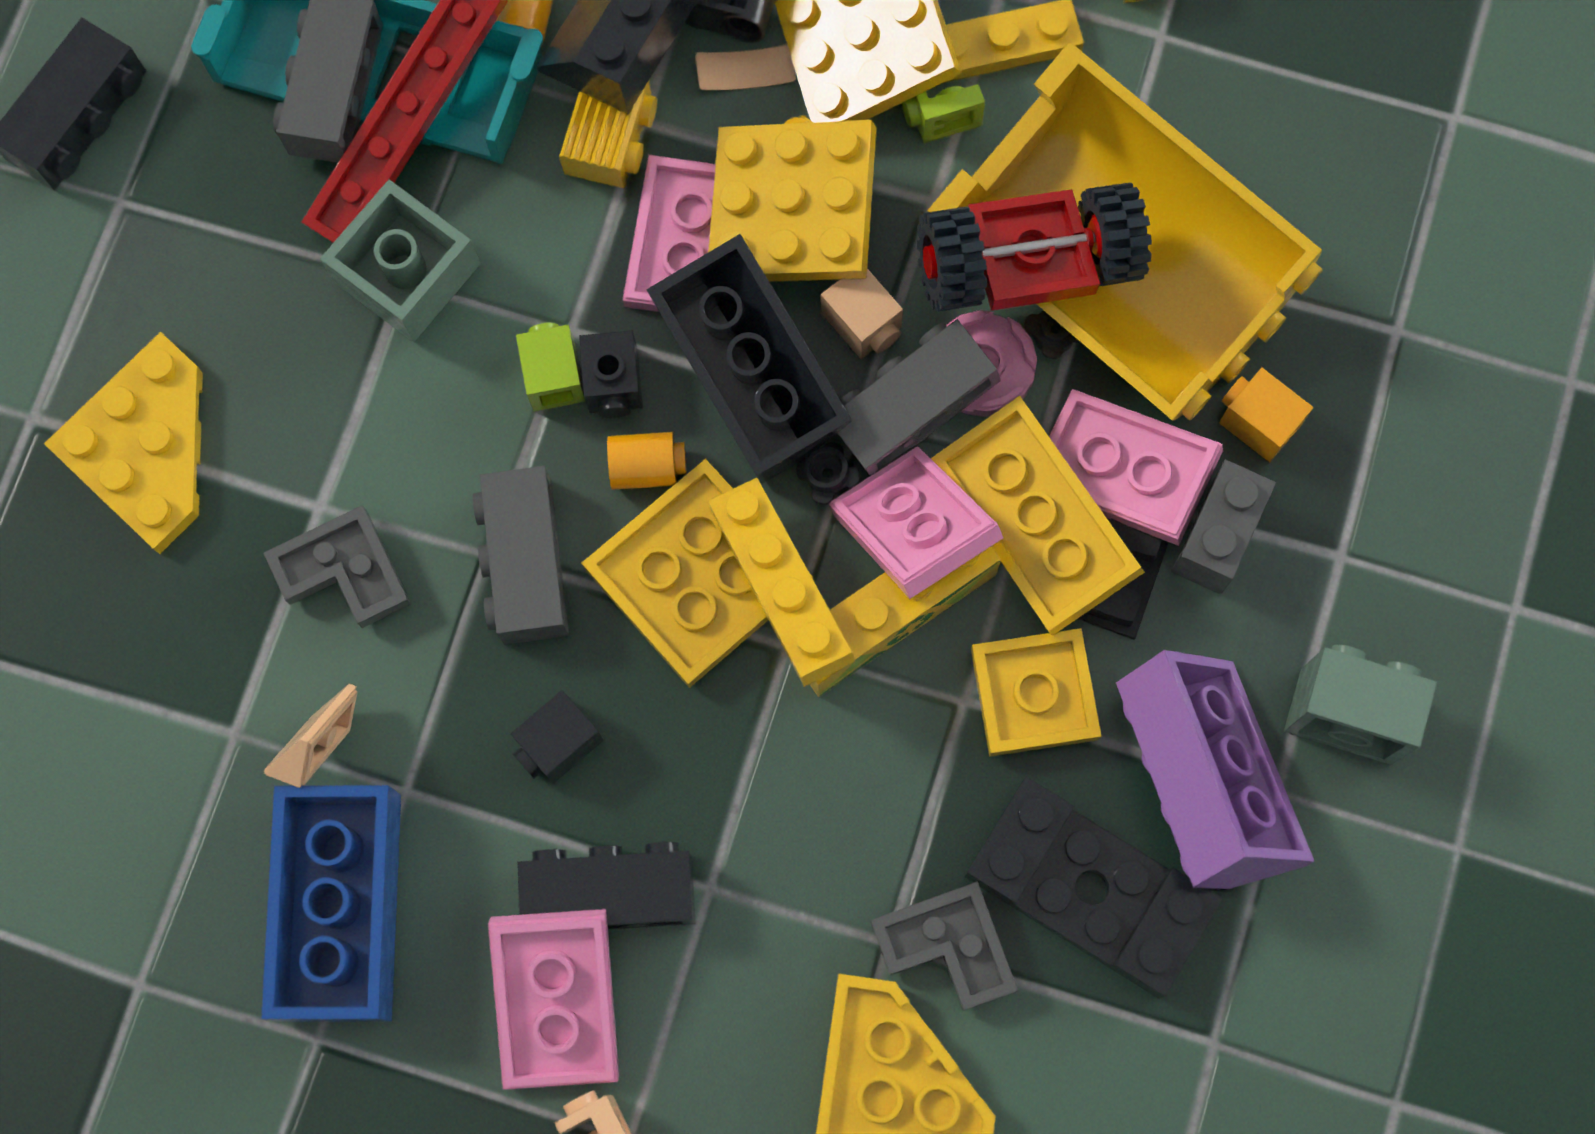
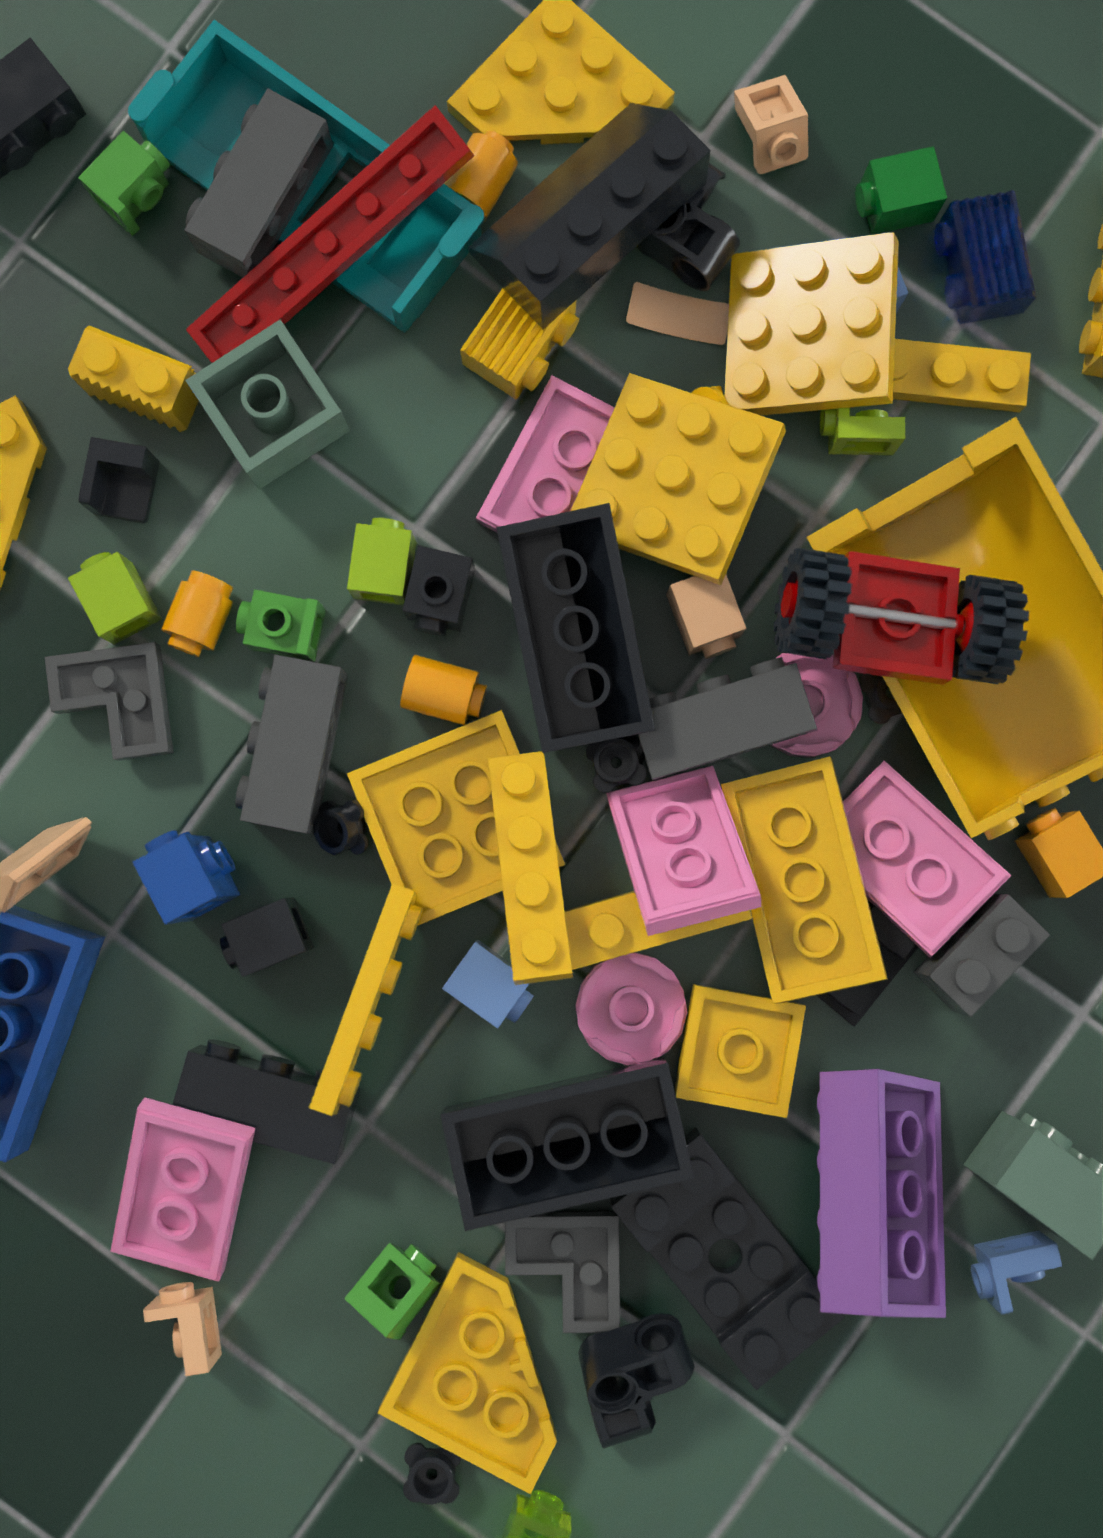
camera: 15 degrees right, 10 degrees up
none -> yellow brick [68,325,199,432]
none -> lime brick [68,551,162,645]
none -> bright green brick [78,130,171,236]
none -> black panel [78,437,160,523]
none -> blue brick [133,830,241,924]
none -> light orange brick [161,570,233,657]
none -> bright green brick [236,589,326,662]
none -> yellow plate [309,883,423,1116]
none -> black plate [314,800,368,855]
none -> bright green brick [344,1242,441,1340]
none -> black slope [440,1058,694,1231]
none -> medium blue brick [442,940,534,1029]
none -> bright pink tile [575,952,687,1065]
none -> black piece [578,1313,695,1449]
none -> medium blue bracket [971,1230,1062,1315]

